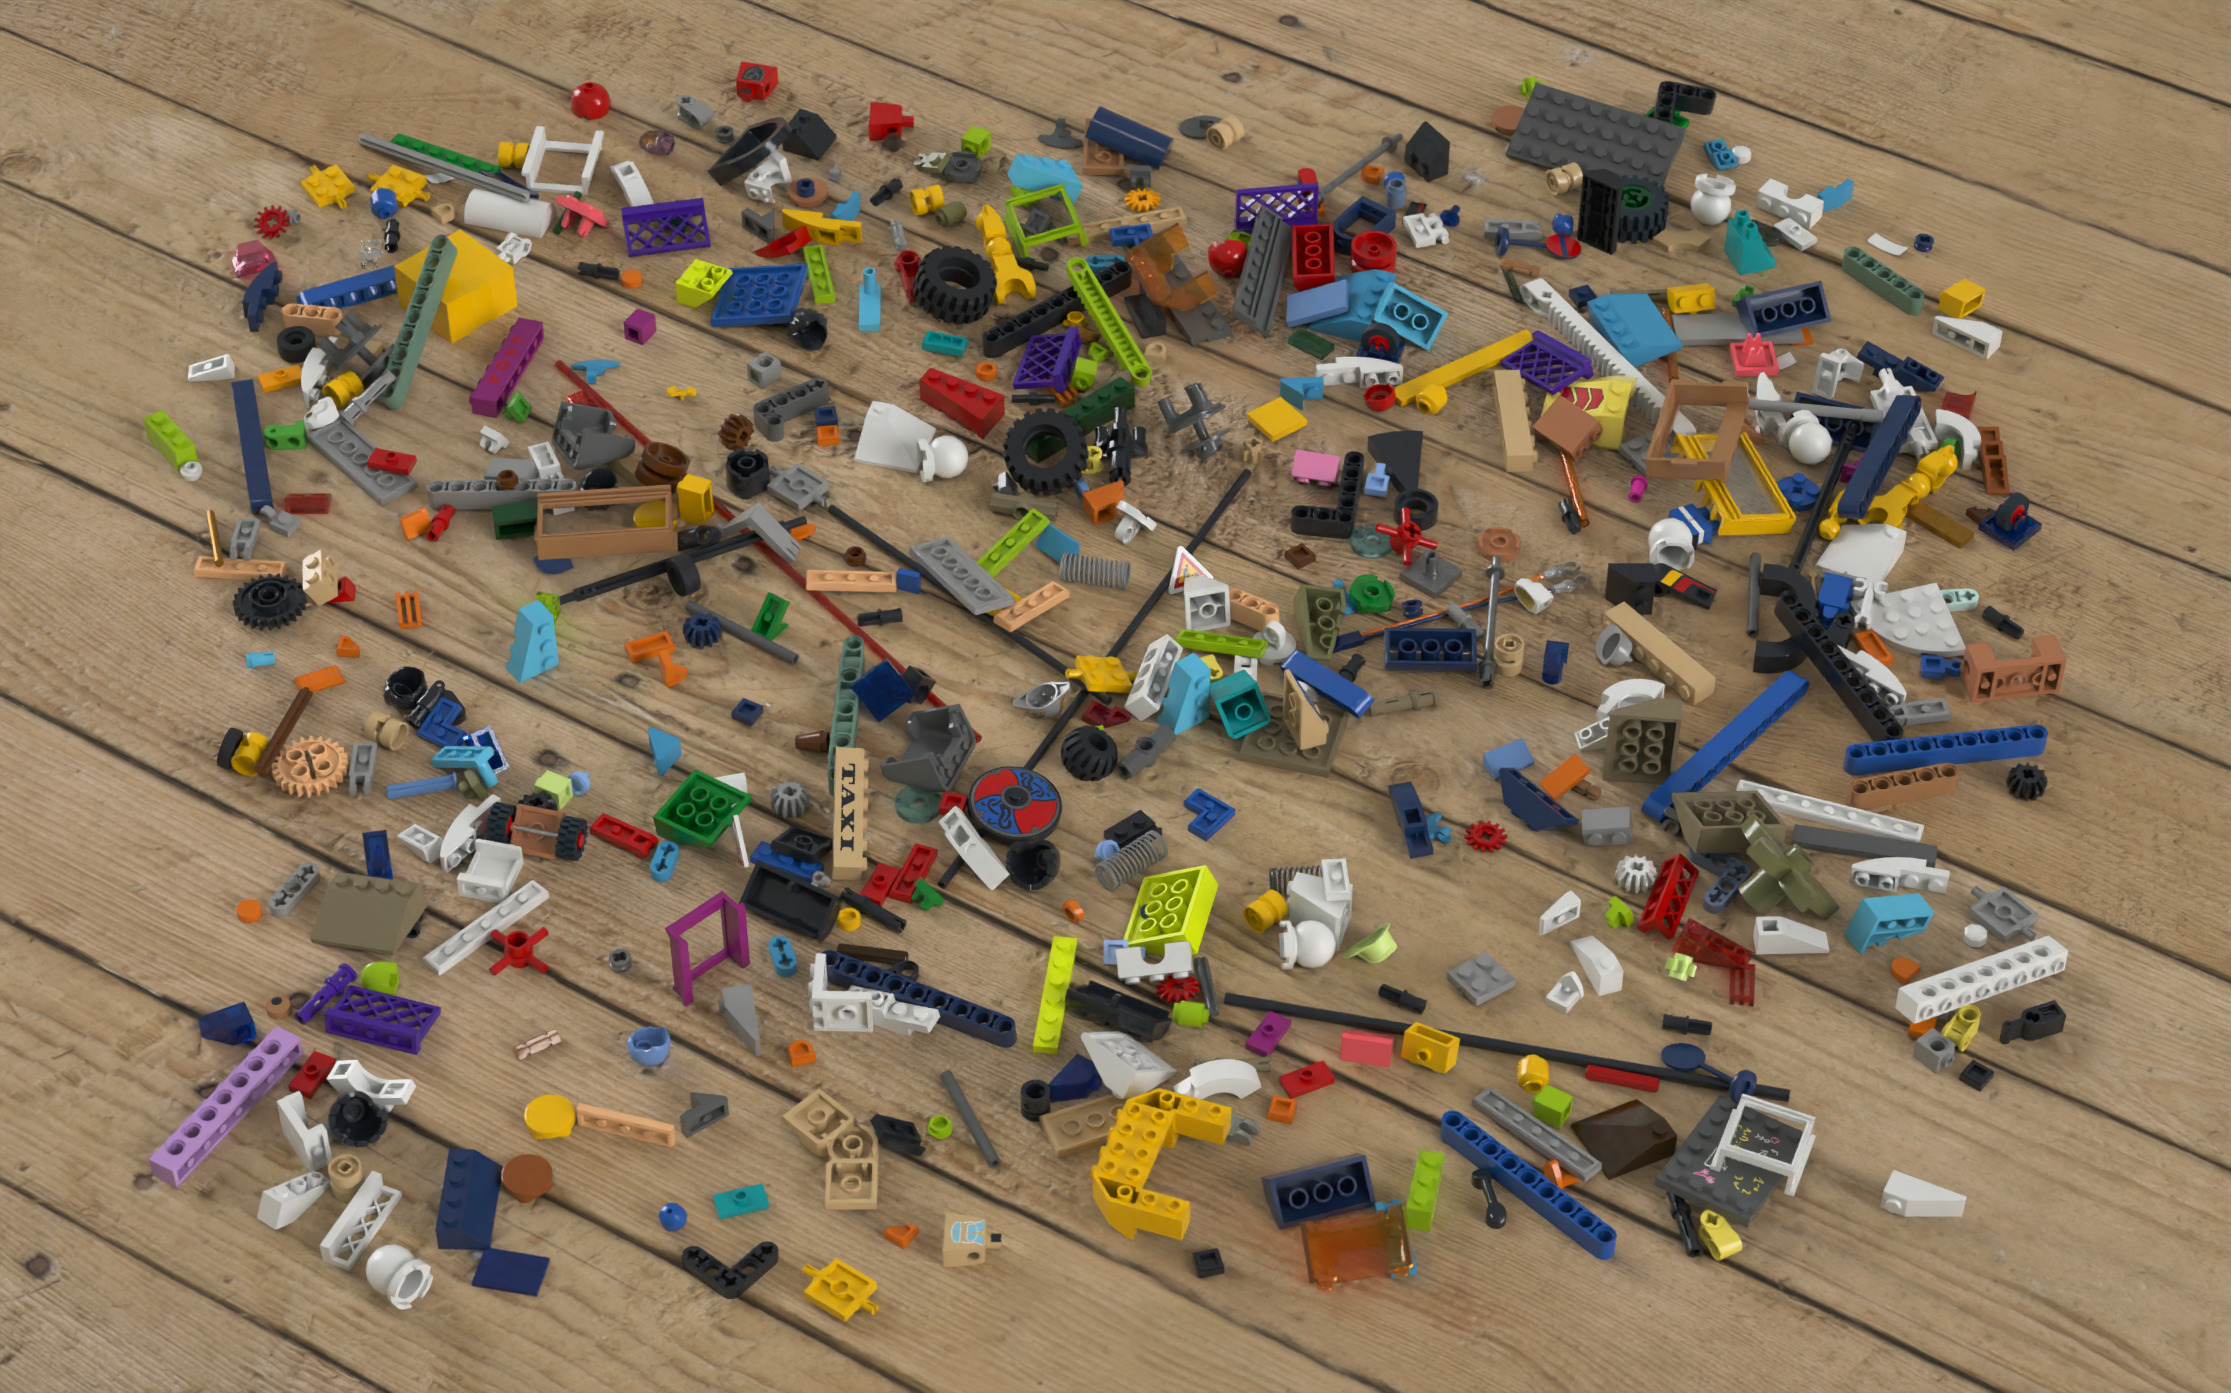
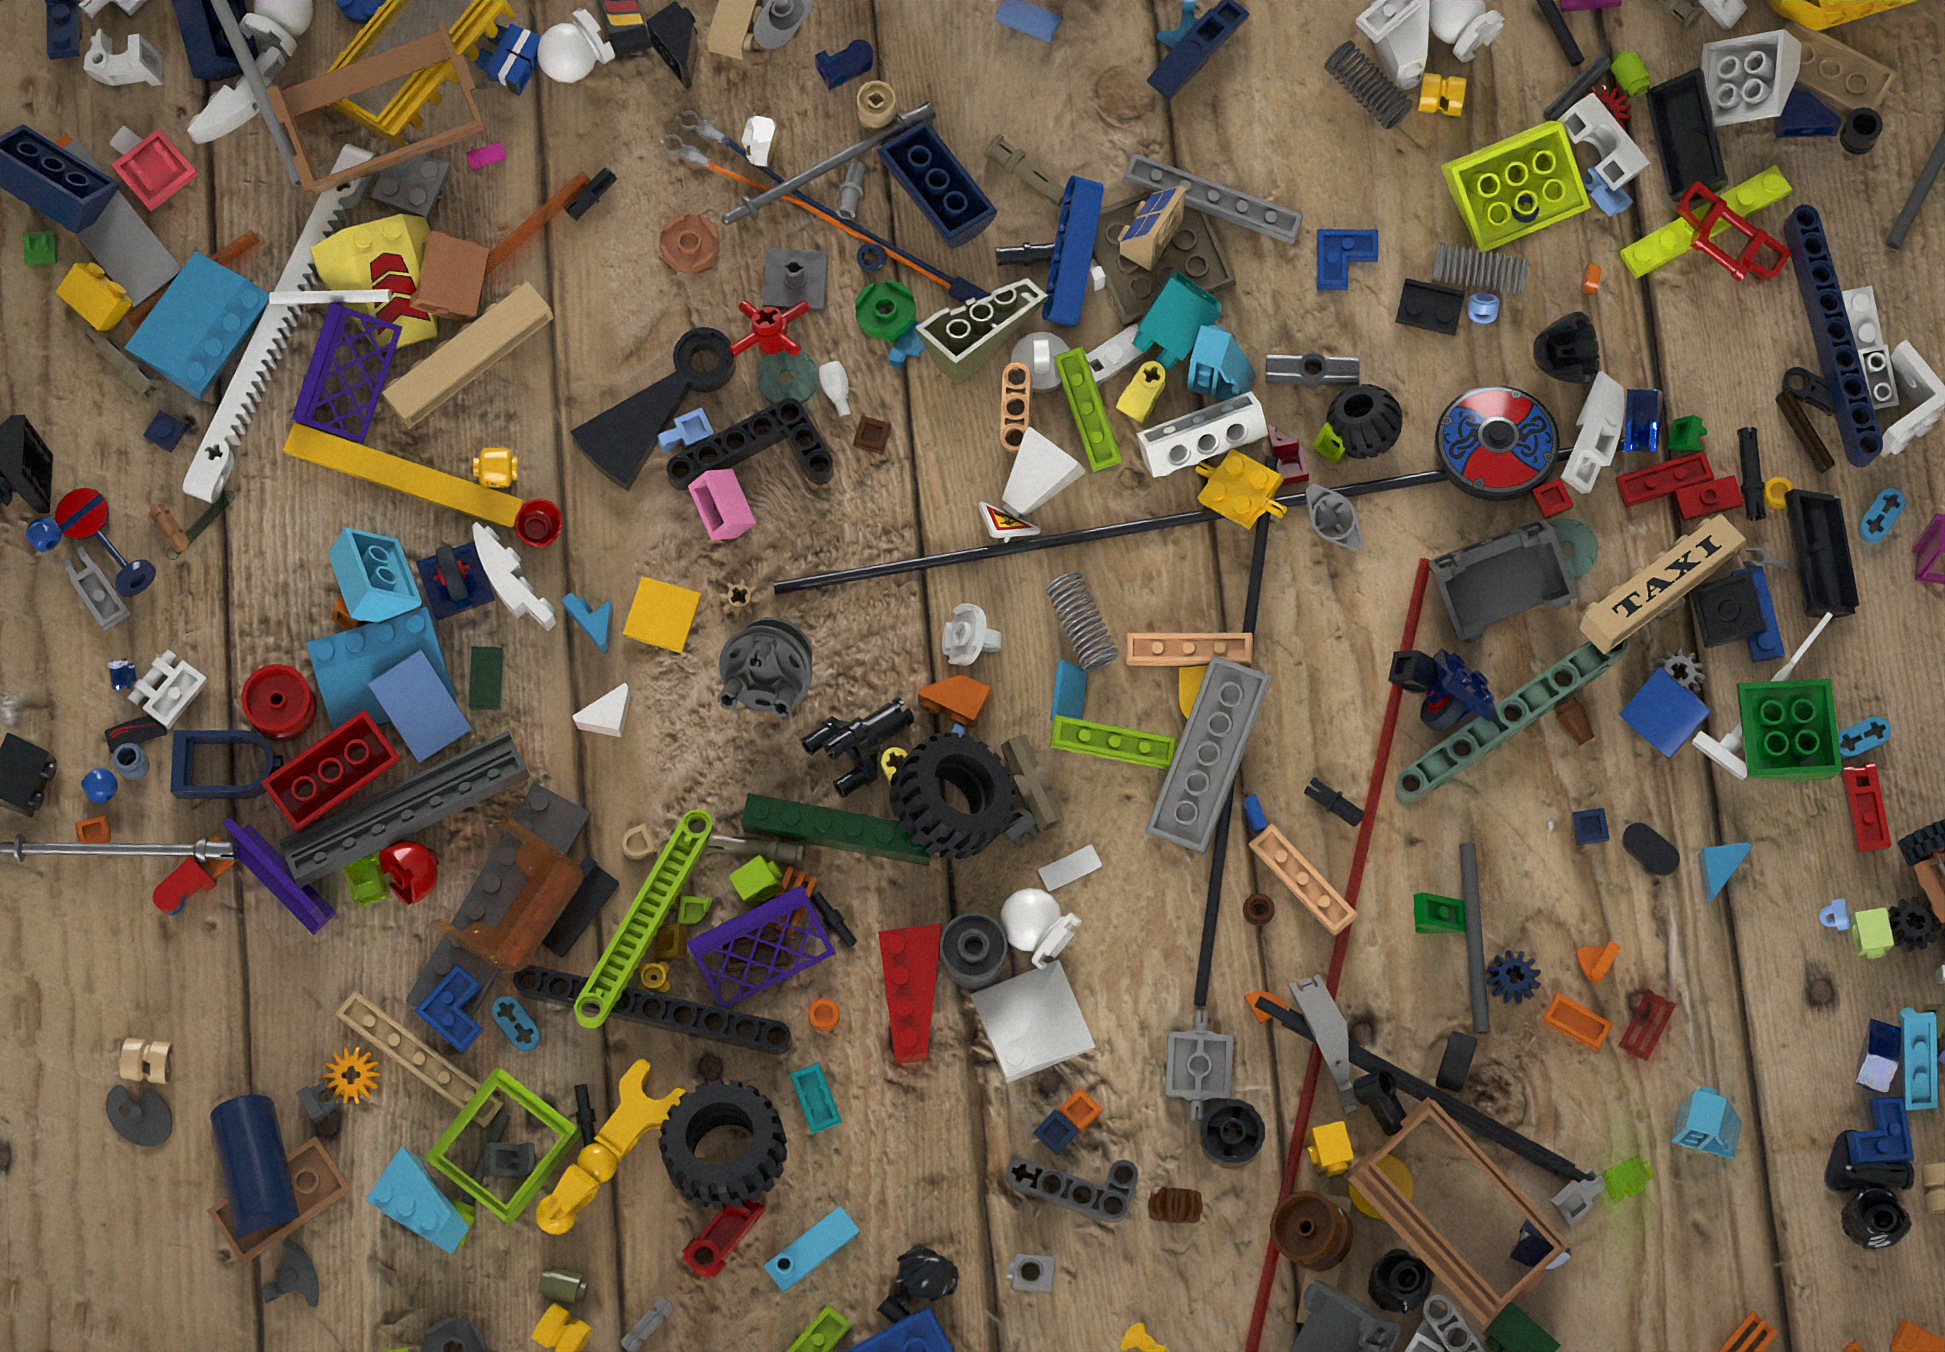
camera: 125 degrees left, 30 degrees up
none -> white bar [269,289,392,304]
none -> white slope [572,683,631,738]
none -> white piece [819,361,851,417]
none -> dark grey wheel [940,912,1008,989]
none -> white sticker [1038,844,1102,891]
none -> light grey tile [1121,152,1304,245]
none -> light grey plate [1551,1168,1607,1227]
none -> clear red tile [1618,989,1676,1061]
none -> blue slope [1619,668,1712,758]
none -> black tile [1622,823,1680,876]
none -> clear blue slope [1624,389,1663,452]
none -> red bar [1676,181,1791,282]

